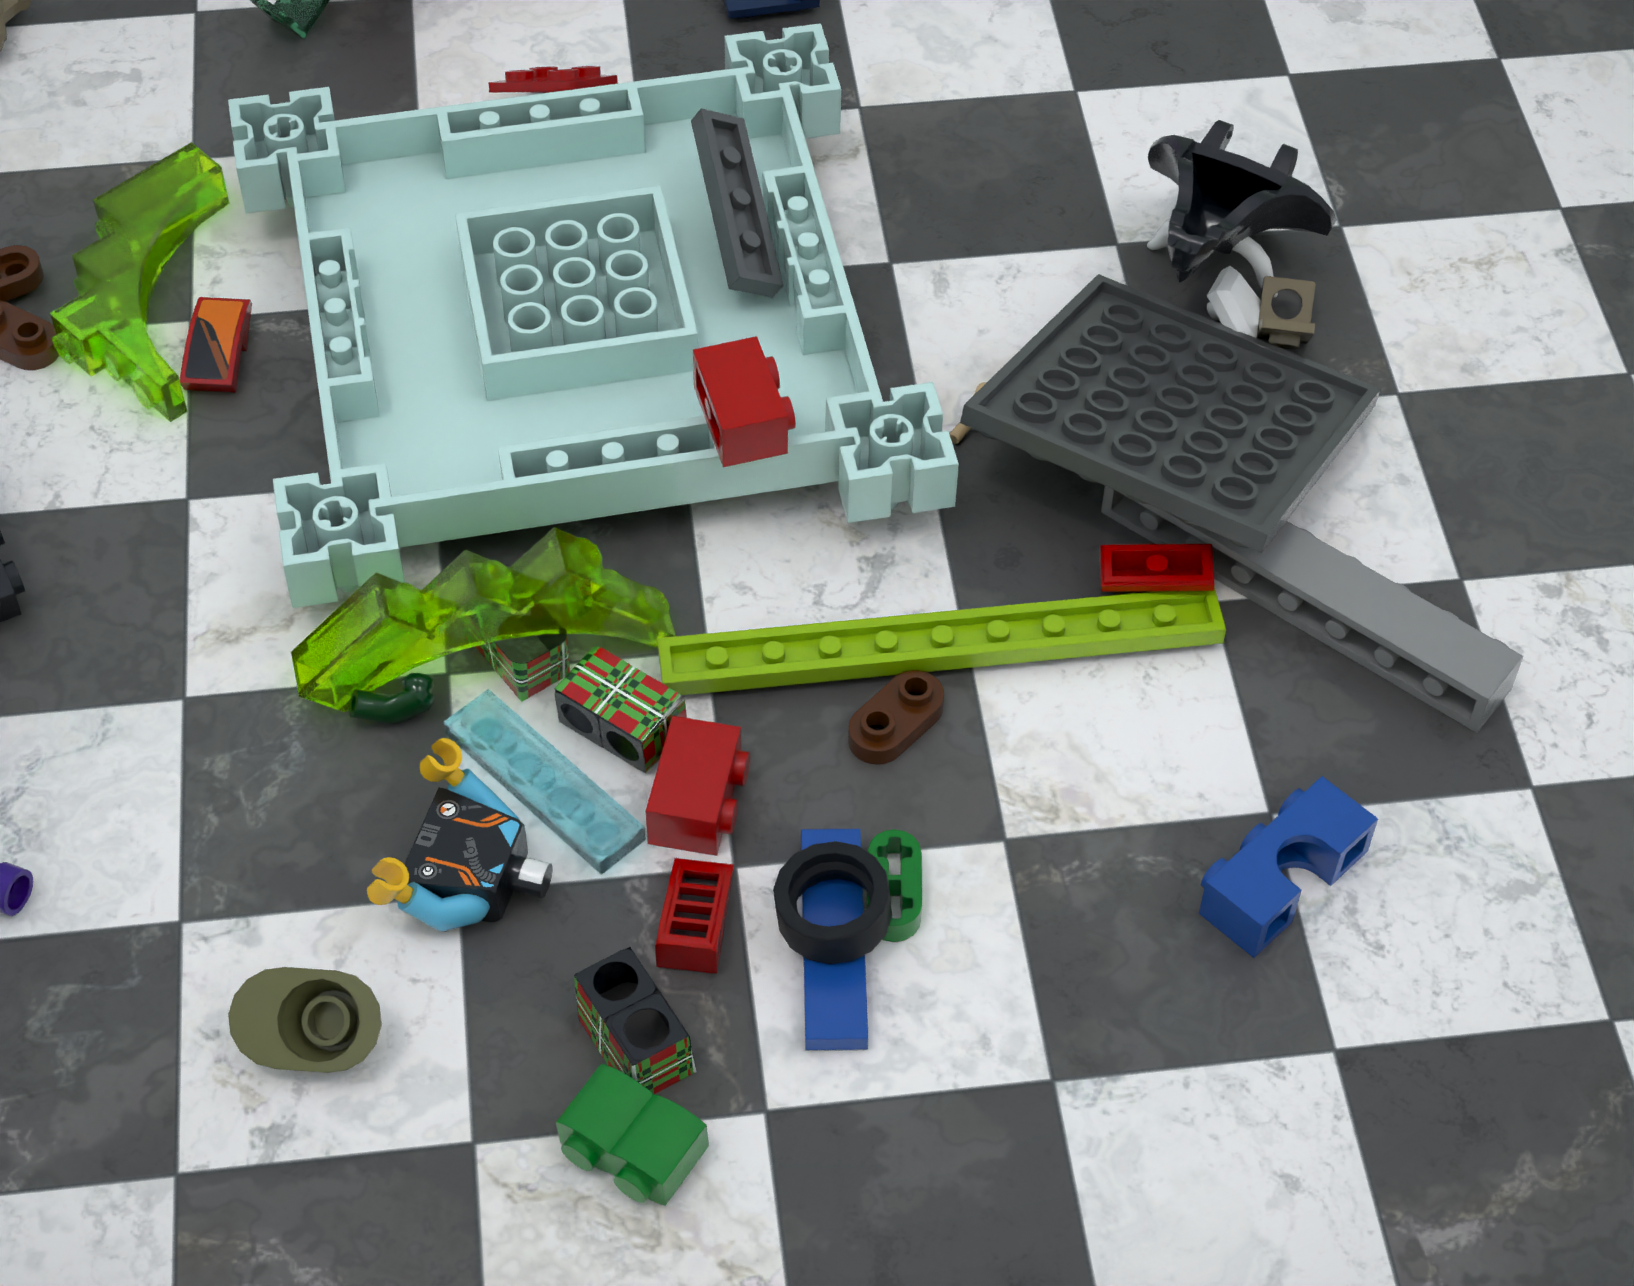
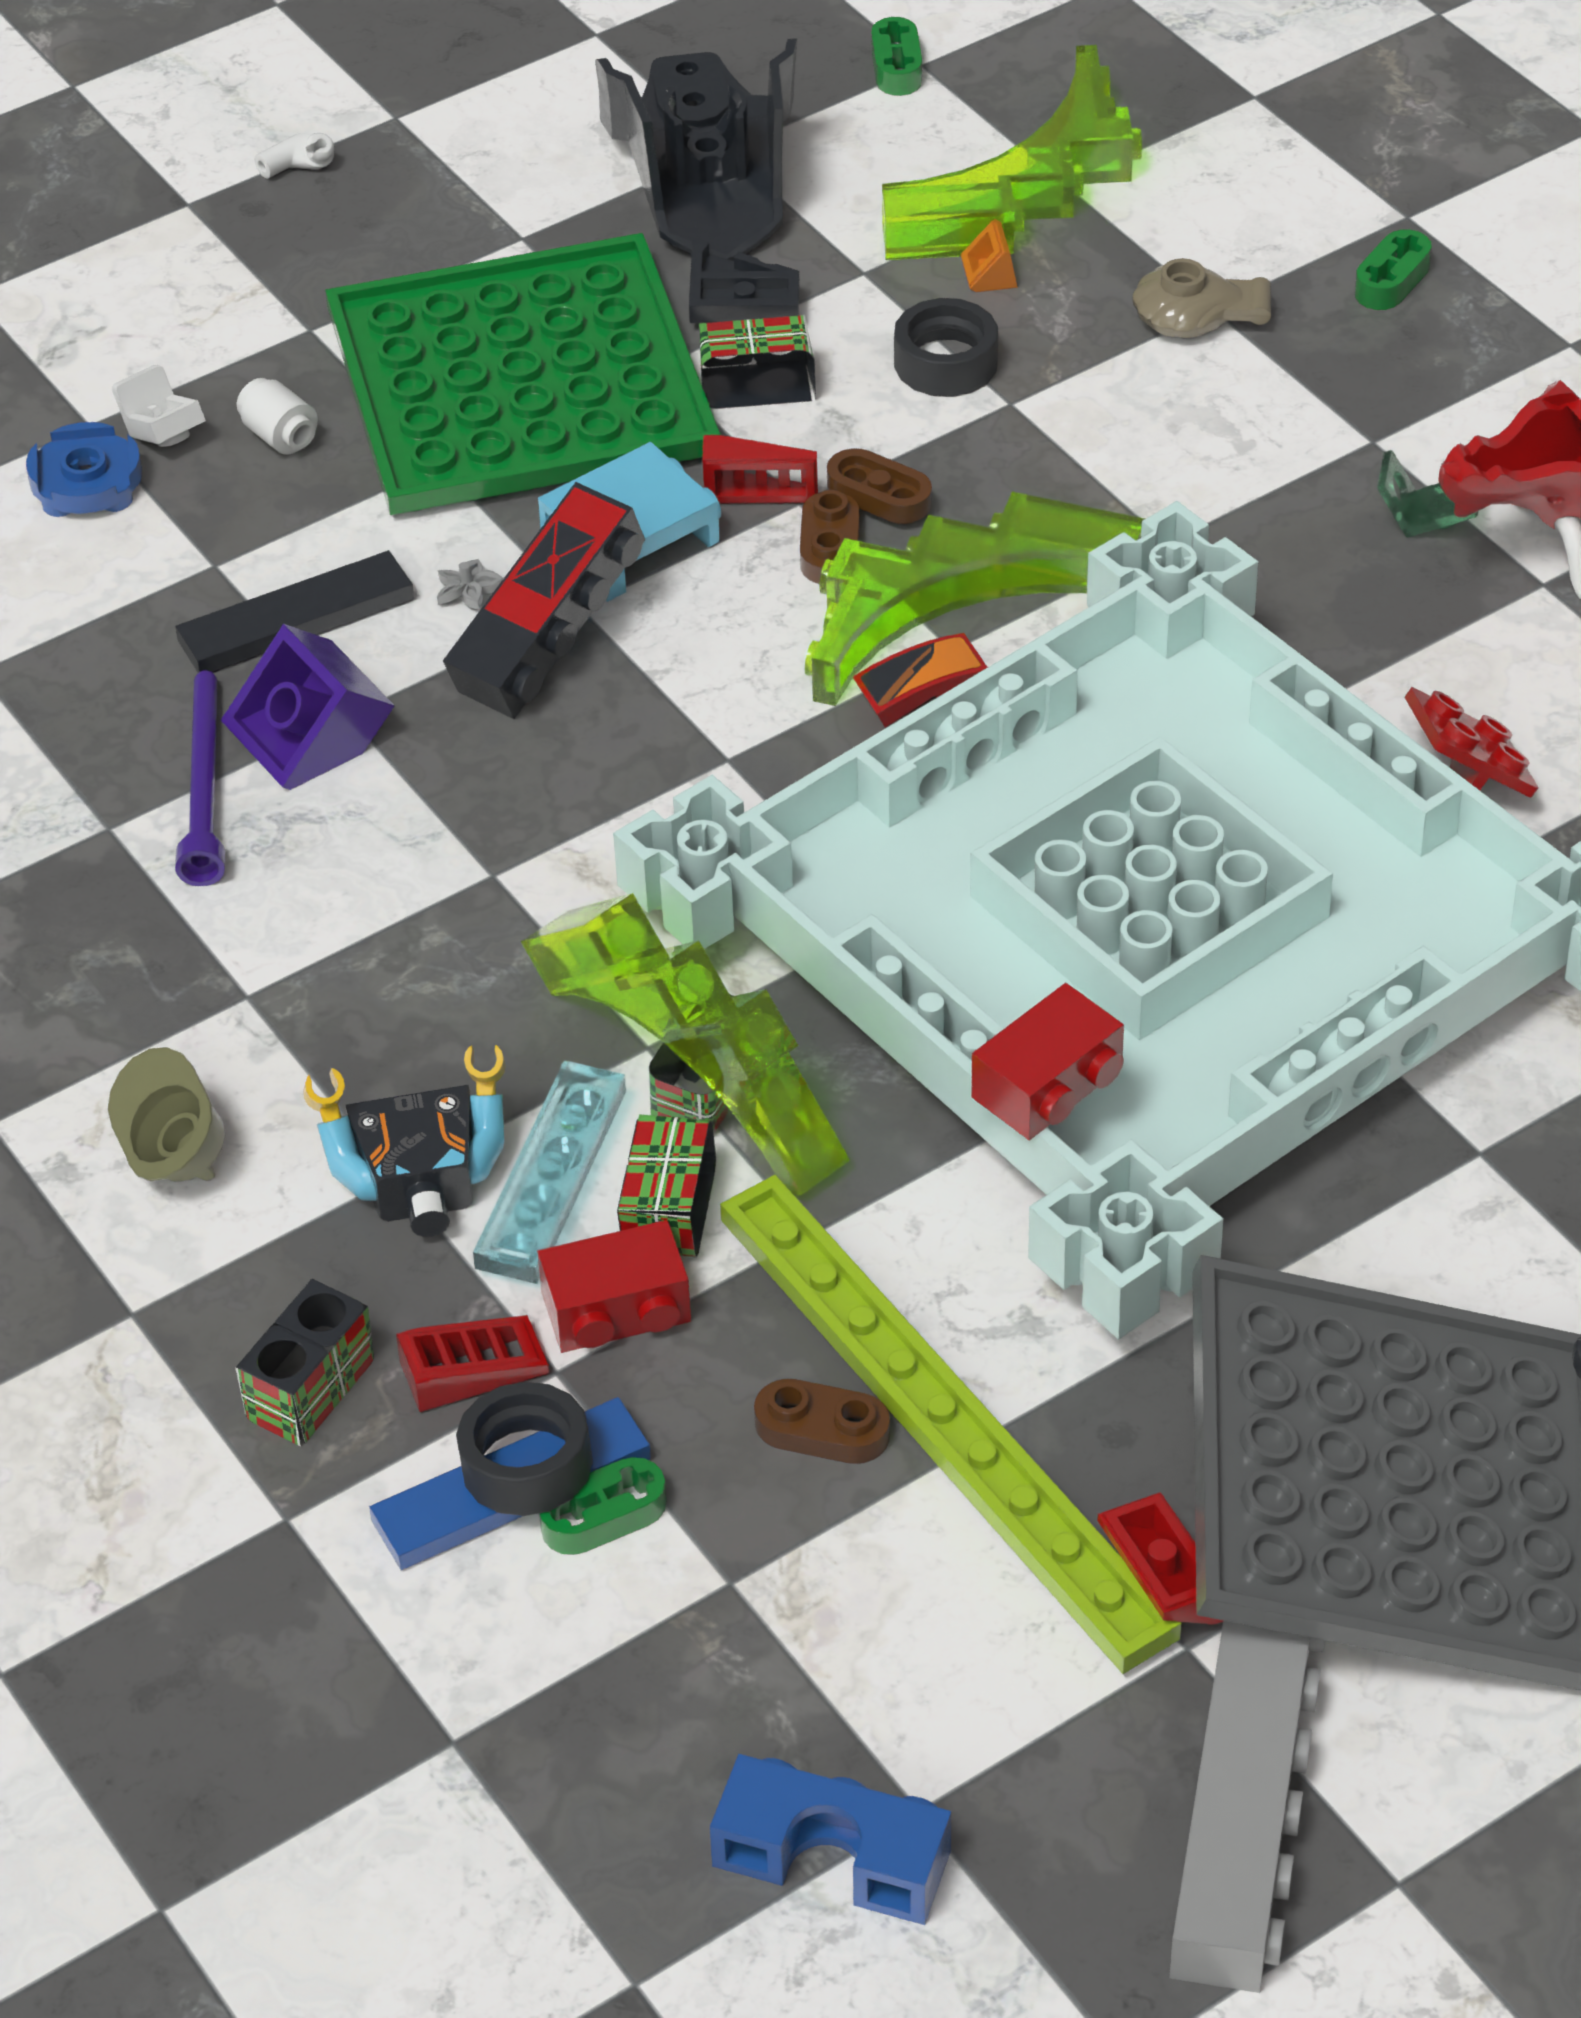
camera: 65 degrees right, 5 degrees down
dark green arm [349,673,435,724] -> none
green brick [556,1064,709,1206] -> none
dark grey plate [691,108,784,298] -> none

